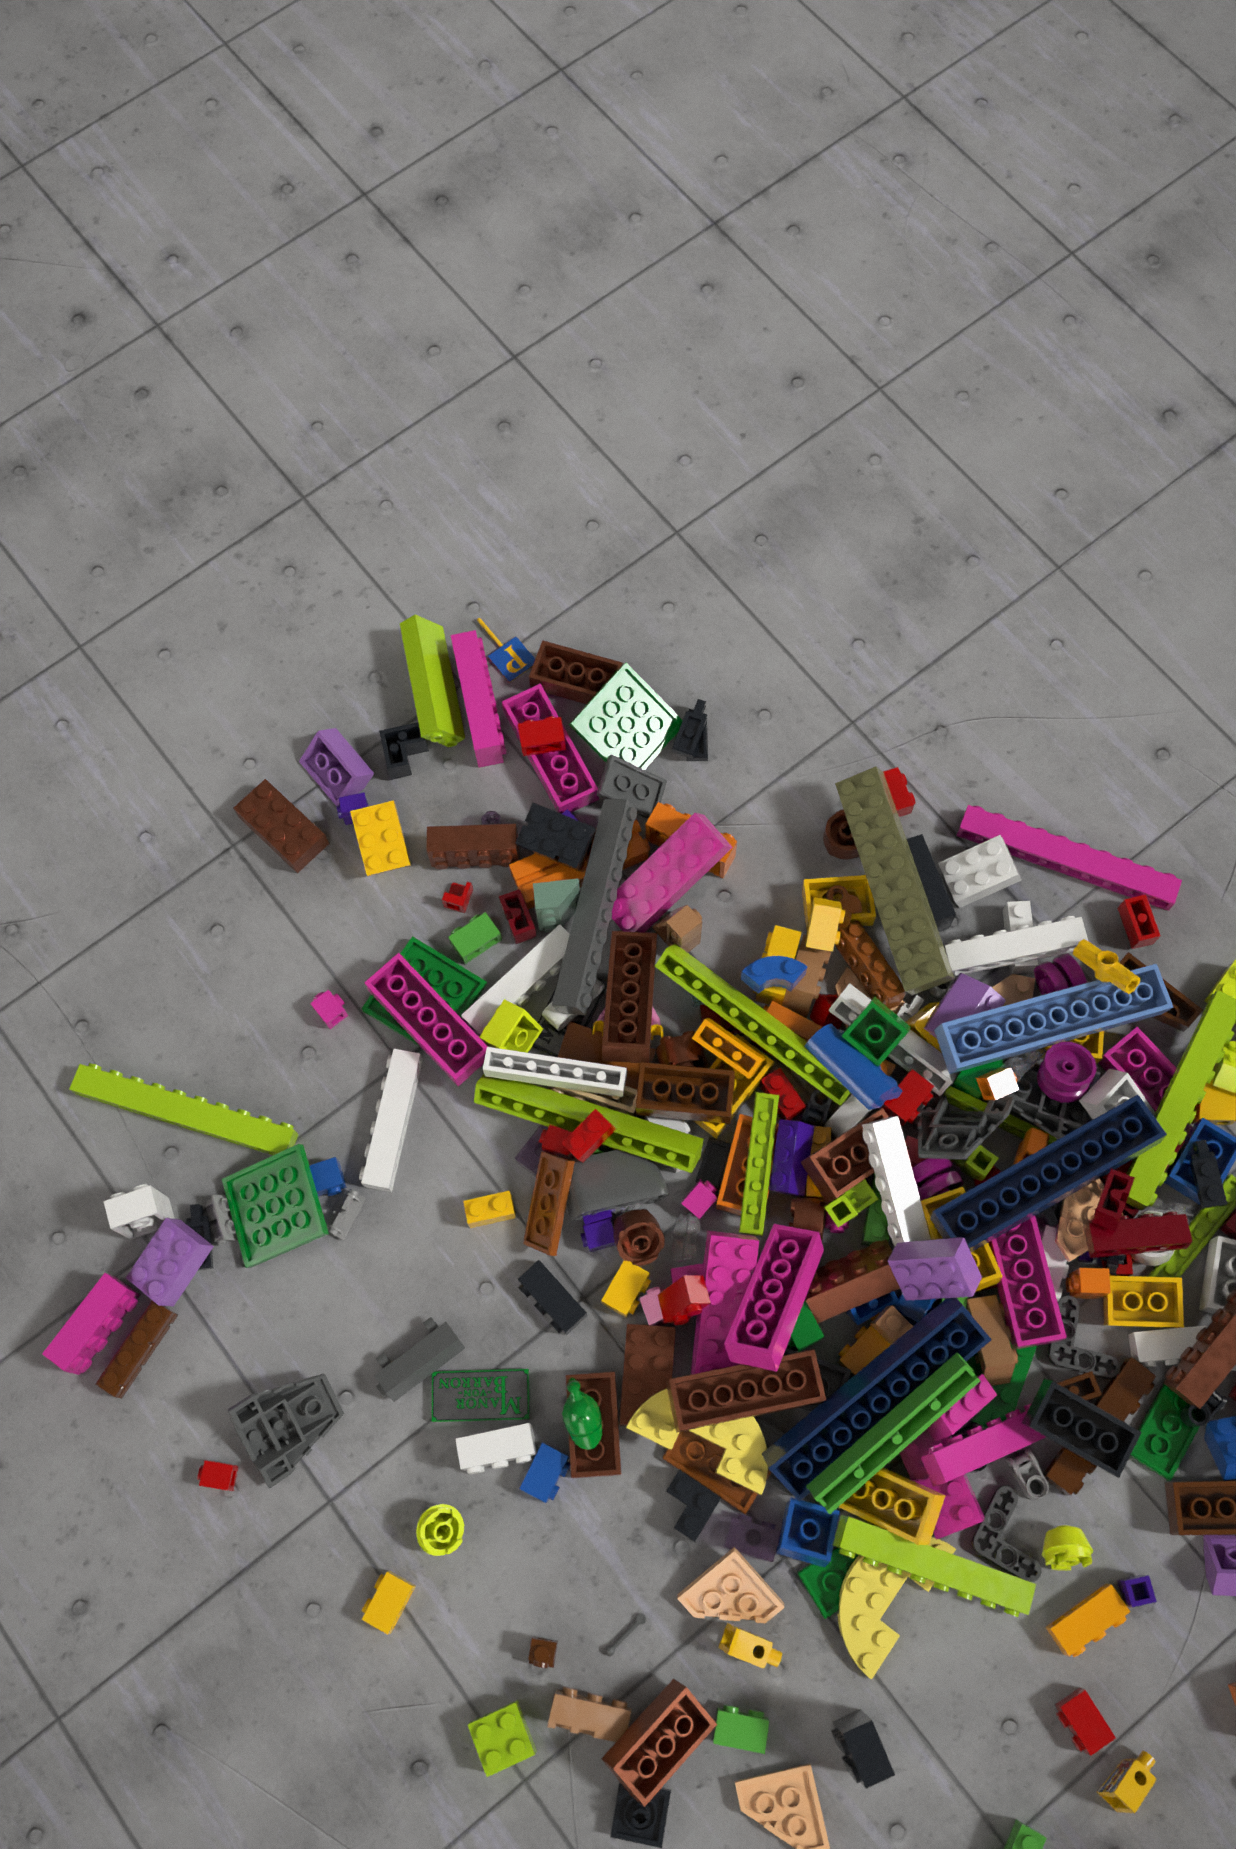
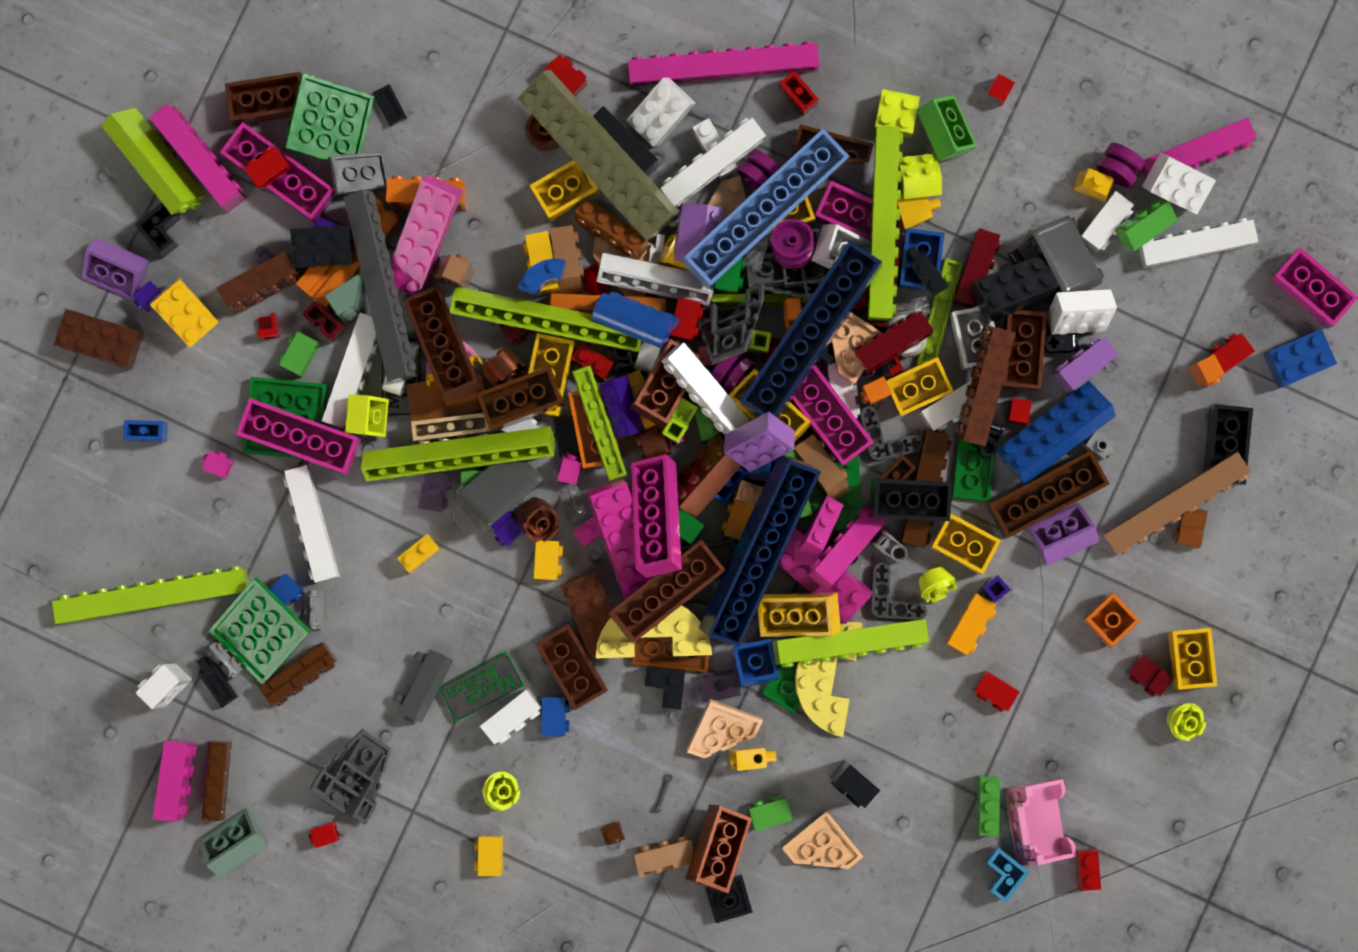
camera: 30 degrees left, 15 degrees up
medium lavender brick [126,1217,214,1307] -> none
lime brick [468,1700,537,1777] -> none
blue piece [477,618,535,683] -> none
white brick [483,1047,627,1097] -> none
black brick [518,1260,588,1335] -> none
dark orange tile [523,1151,575,1256] -> none
red brick [539,1124,572,1158] -> none
red brick [562,1109,617,1163] -> none
green hair [562,1377,602,1450] -> none
bright pink brick [639,1287,666,1326] -> none
red brick [657,1275,711,1325] -> none
black hinge [672,699,707,758] -> none
light orange brick [692,1018,766,1079] -> none
yellow brick [805,897,845,952] -> none
bright green tile [806,1352,980,1514] -> none
reddish brown plate [826,885,862,930] -> none
green brick [842,996,911,1067] -> none
brick [976,1067,1019,1100] -> none
yellow piece [1073,939,1140,994] -> none
dark red brick [1092,1169,1135,1231] -> none
yellow torso [1097,1750,1156,1813] -> none
none -> blue brick [123,420,168,442]
none -> sand green slope [198,808,268,878]
none -> reddish brown brick [259,642,337,707]
none -> yellow brick [929,514,1001,575]

